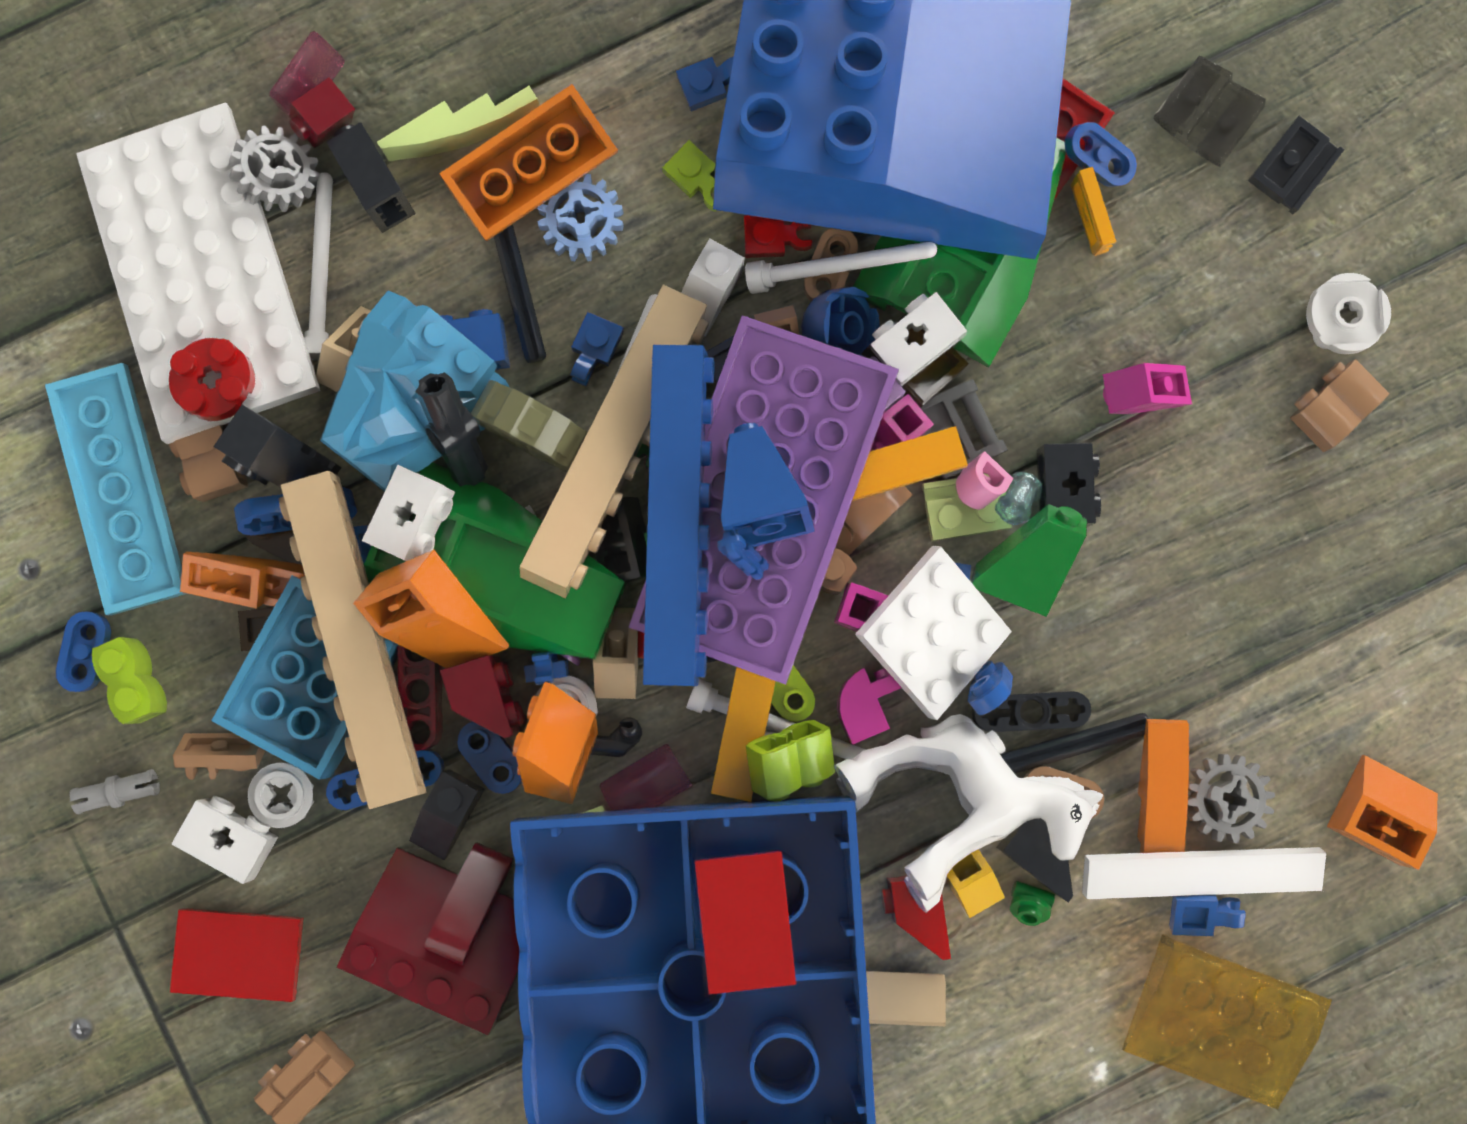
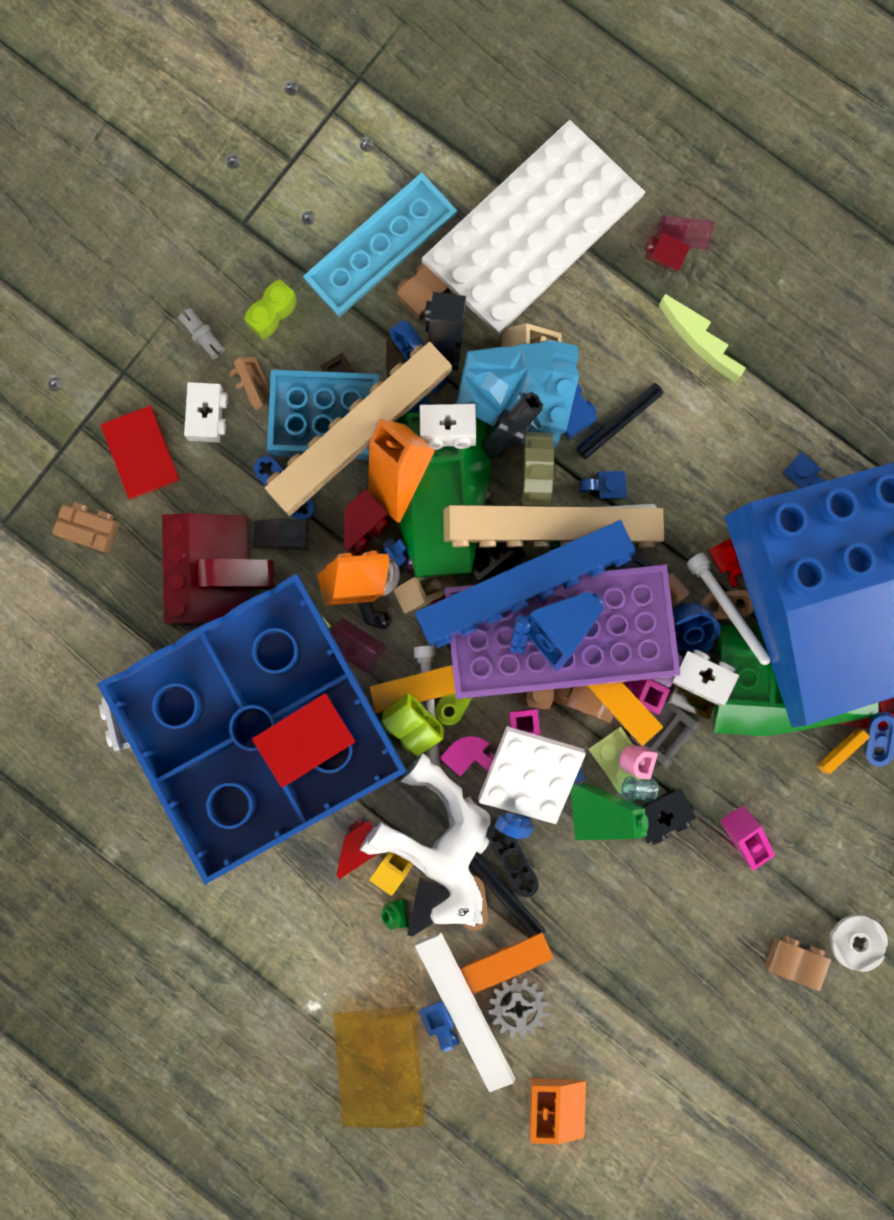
camera: 65 degrees right, 0 degrees up
blue plate [56,612,111,692] -> none
red plate [169,338,255,421] -> none
orange slope [180,552,305,609] -> none
light grey gear [228,126,319,212] -> none
white gear [248,763,314,828] -> none
white piece [304,172,333,360] -> none
black slope [327,122,416,233] -> none
dark red beam [398,645,443,751] -> none
orange slope [439,84,618,242] -> none
blue plate [457,722,522,794] -> none
light blue gear [537,174,624,262] -> none
lime plate [662,140,717,212] -> none
white slope [681,238,745,337] -> none
tan slope [866,971,946,1027] -> none

